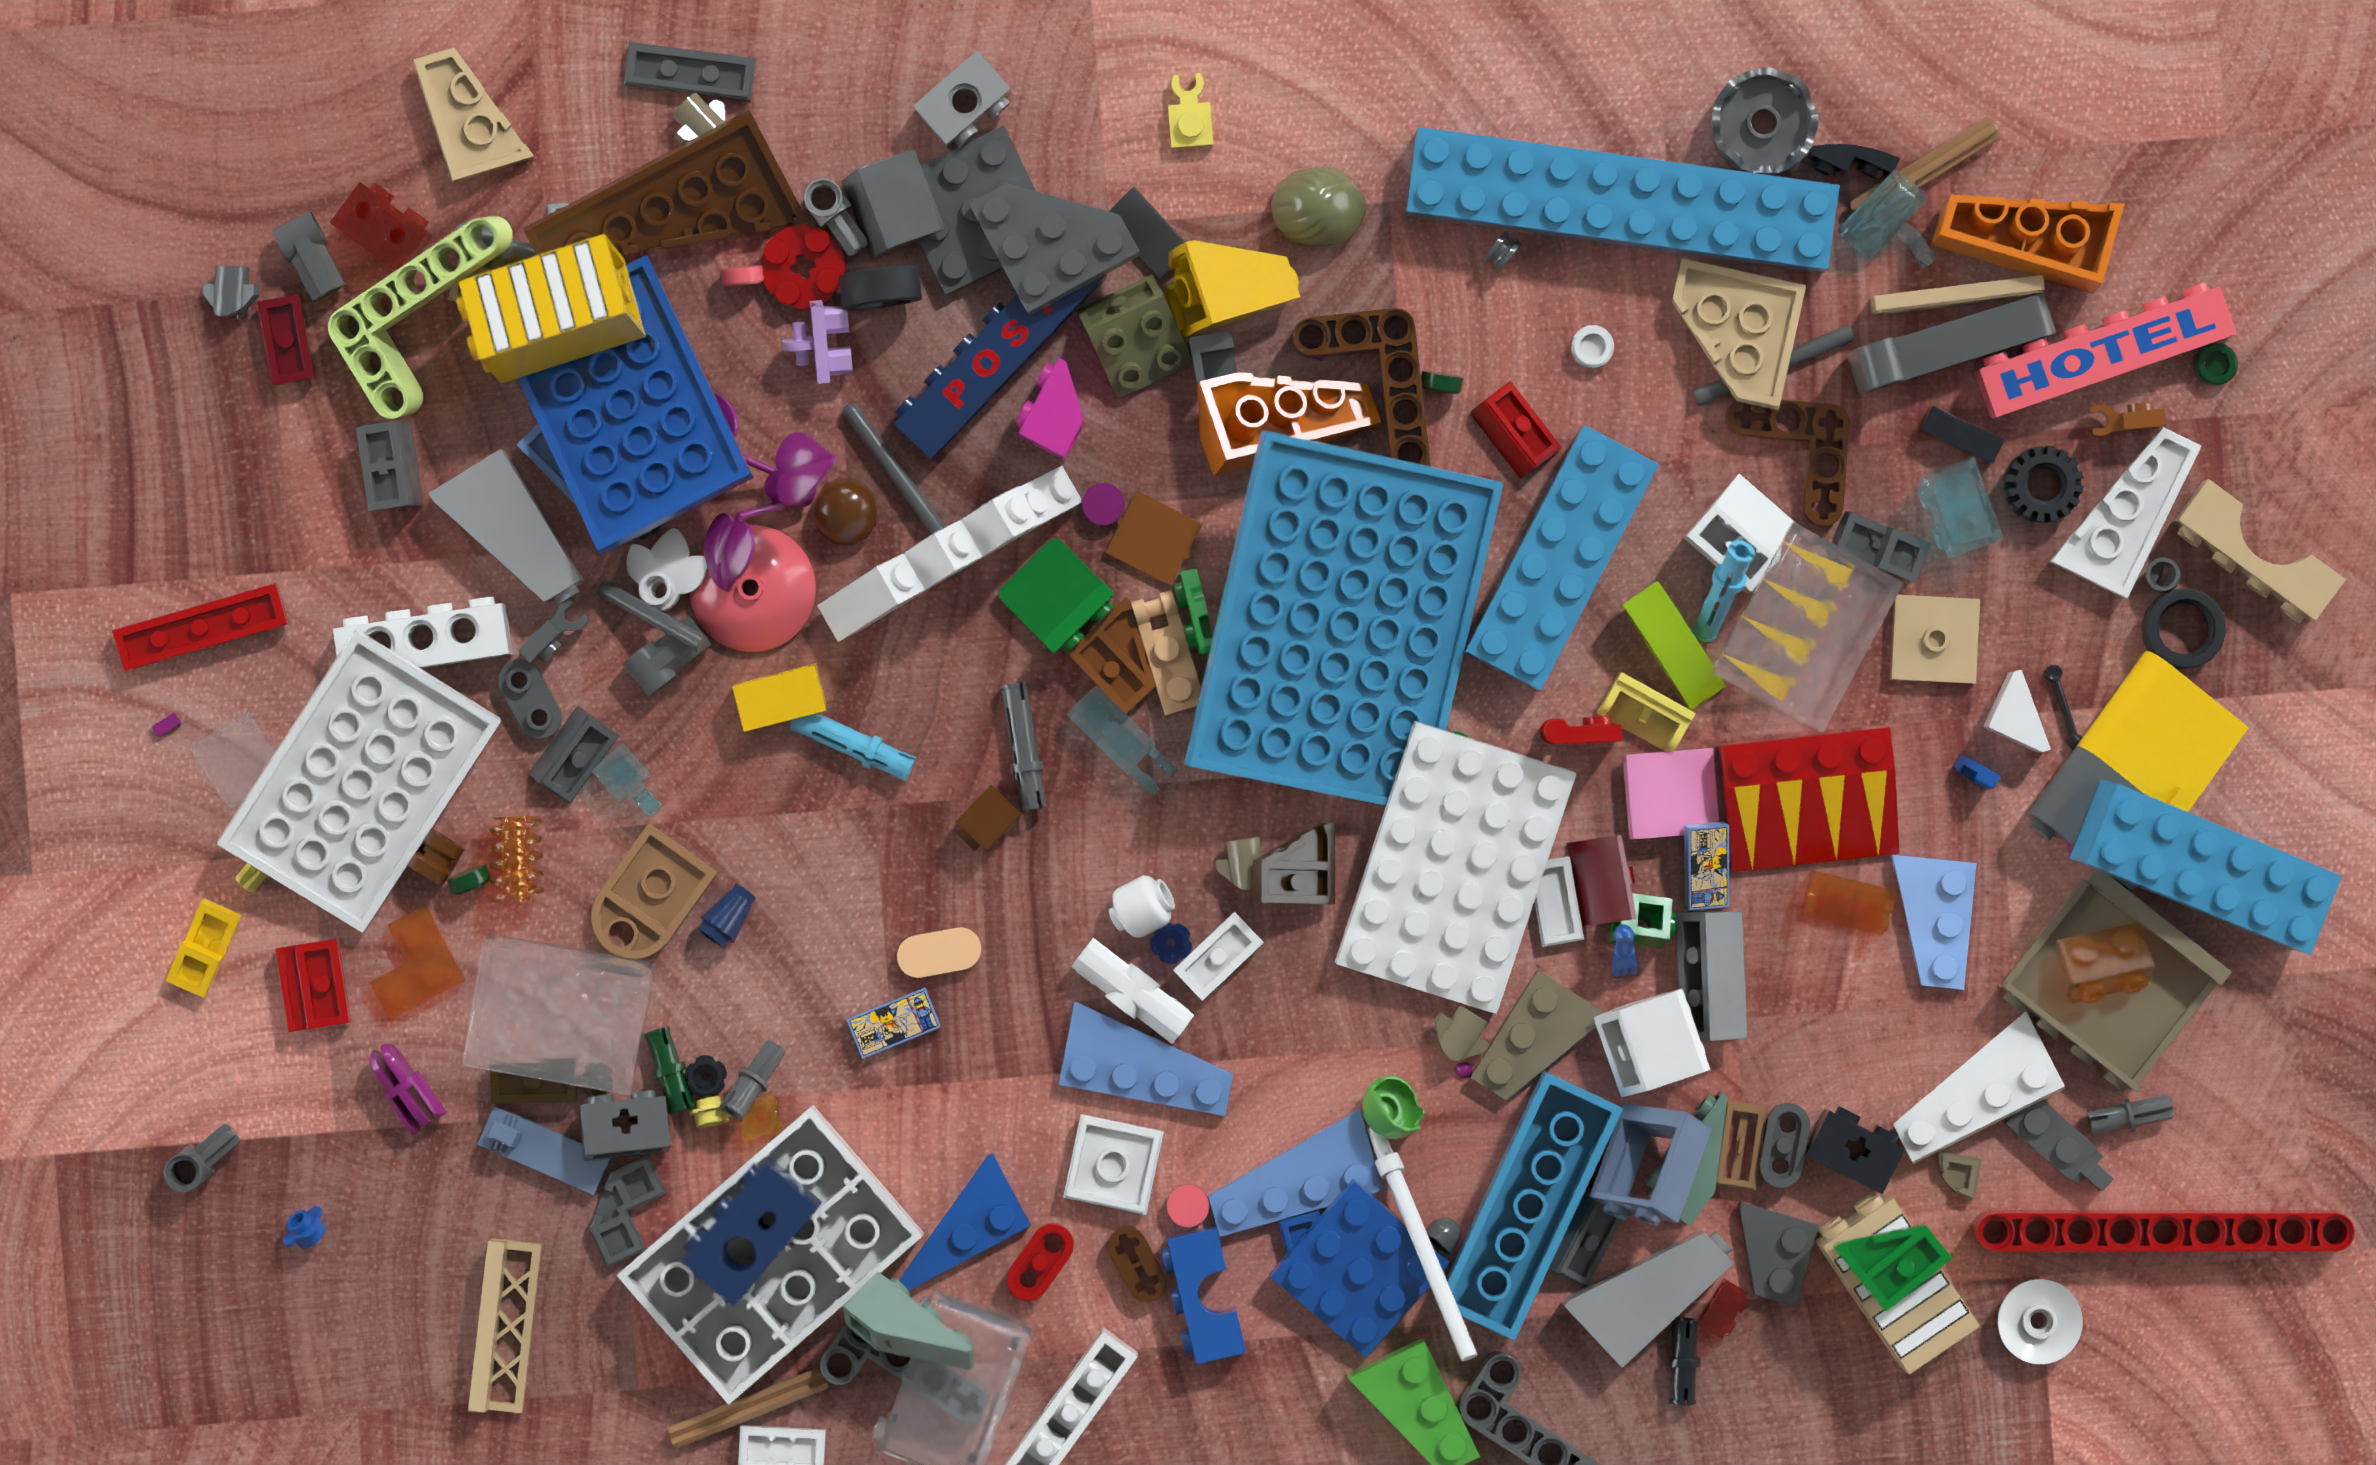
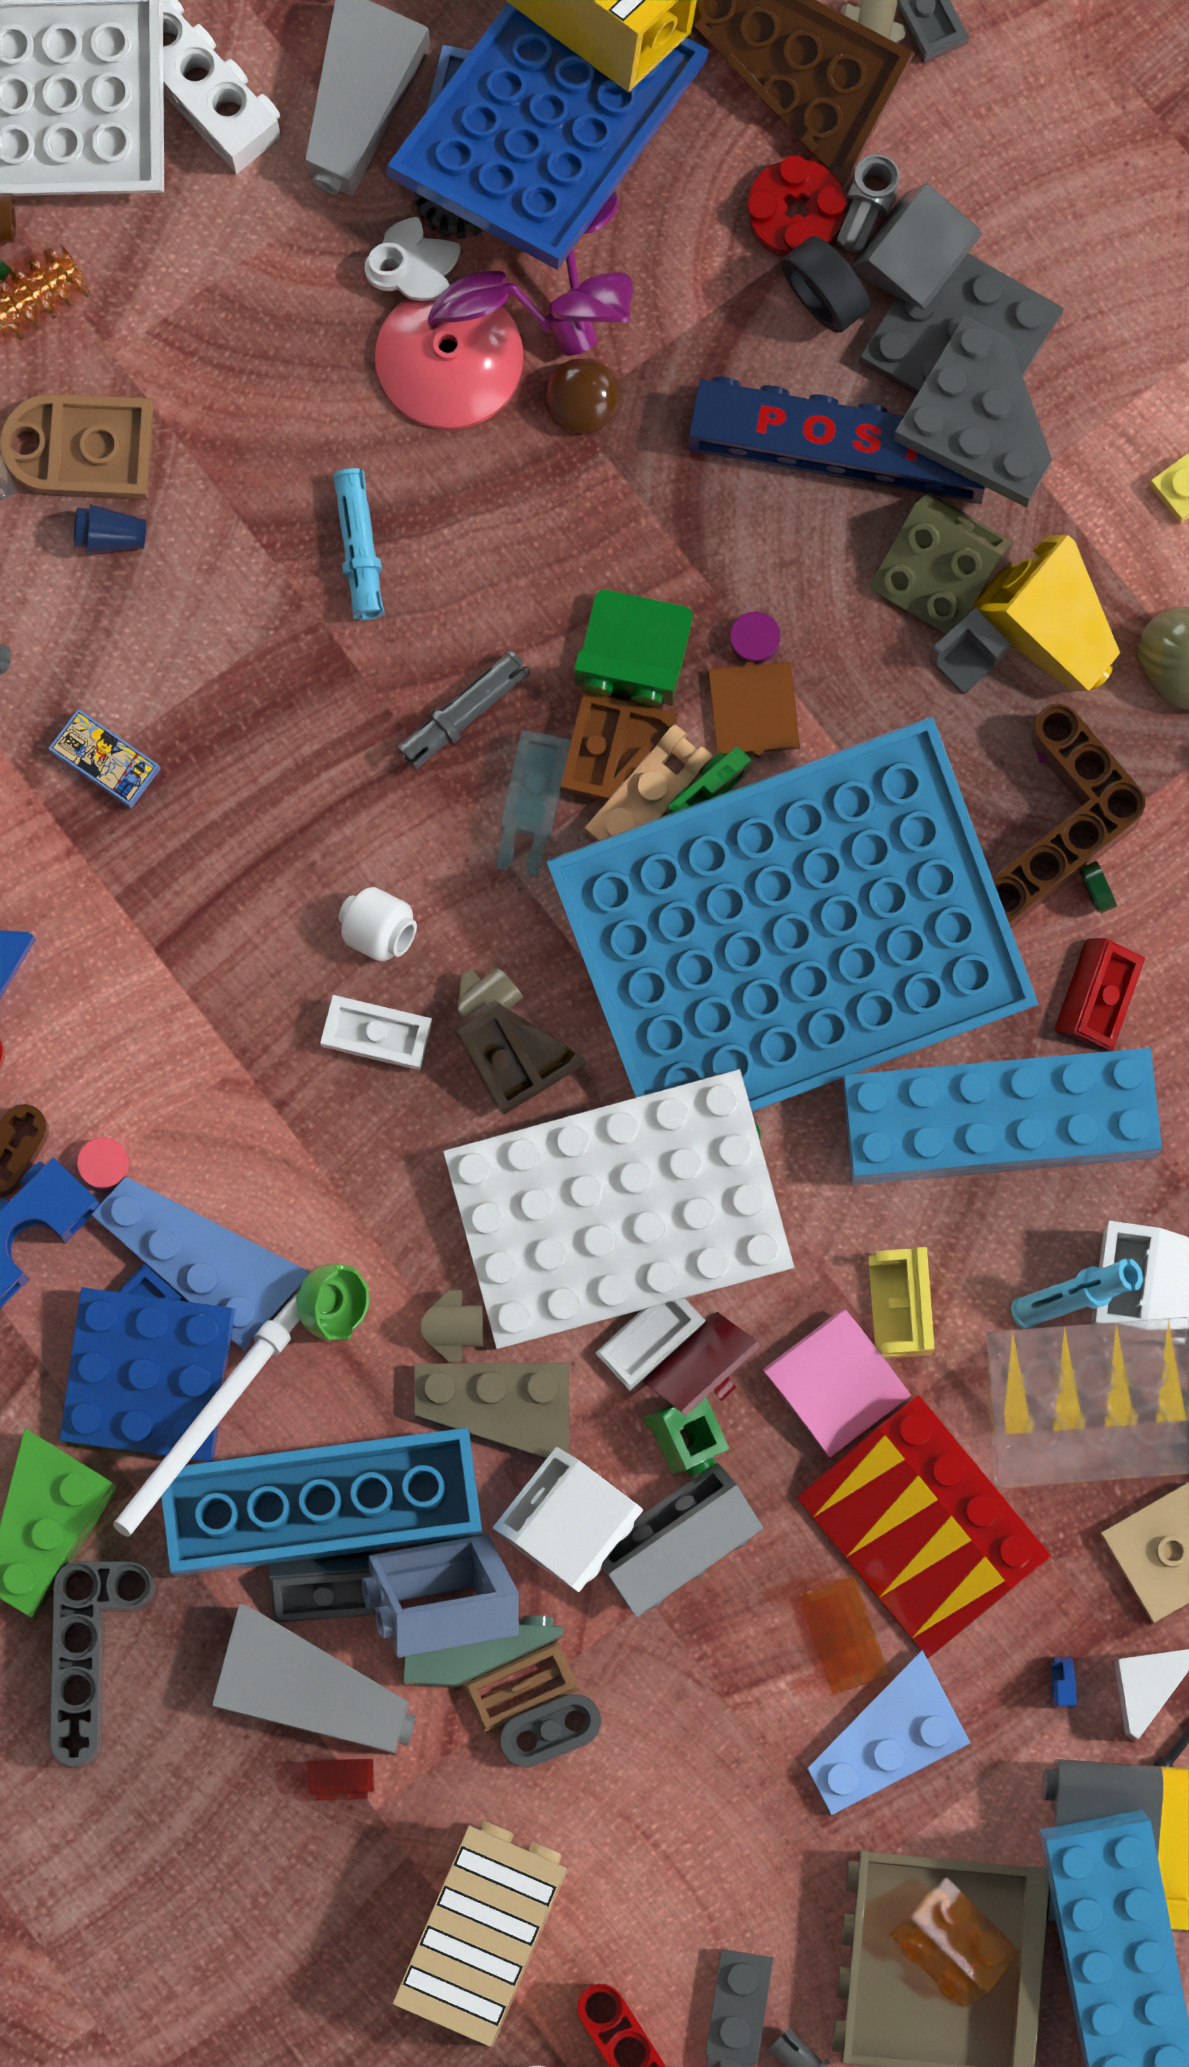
camera: 65 degrees right, 10 degrees down
dark grey plate [498,659,563,739] -> none
dark grey plate [518,599,590,663] -> none
dark grey slope [529,706,620,804] -> none
clear light blue plate [591,742,664,817] -> none
dark grey bar [597,580,708,652] -> none
dark grey piece [622,616,712,698] -> none
coral tile [720,265,764,287] -> none
yellow hinge [732,663,827,732] -> none
lavender hips [782,300,853,384] -> none
white arch [817,466,1082,642] -> none
dark grey piece [843,403,976,578] -> none
light nougat tile [897,927,982,978] -> none
light grey brick [913,50,1011,148] -> none
reddish brown brick [956,785,1022,851] -> none
dark pink slope [1015,358,1085,461] -> none
medium blue wing [1059,1001,1233,1116] -> none
white plate [1063,1114,1164,1215] -> none
white piece [1071,938,1194,1044] -> none
dark grey slope [1108,187,1185,279] -> none
clear blue plate [1150,922,1192,964] -> none
orange wedge [1198,372,1381,477] -> none
dark grey hinge [1426,1218,1461,1254] -> none
magenta piece [1455,1061,1472,1078] -> none
red plate [1539,716,1622,744] -> none
blue piece [1611,924,1638,978] -> none
lime slope [1620,581,1726,710] -> none
black pin [1667,1317,1701,1406] -> none
tile [1684,821,1729,910] -> none
dark grey wing [1738,1201,1820,1307] -> none
black brick [1805,1106,1905,1194] -> none
green wing [1832,1223,1953,1312] -> none
white wing [1893,1012,2065,1164] -> none
dark tan tile [1938,1151,1982,1201] -> none

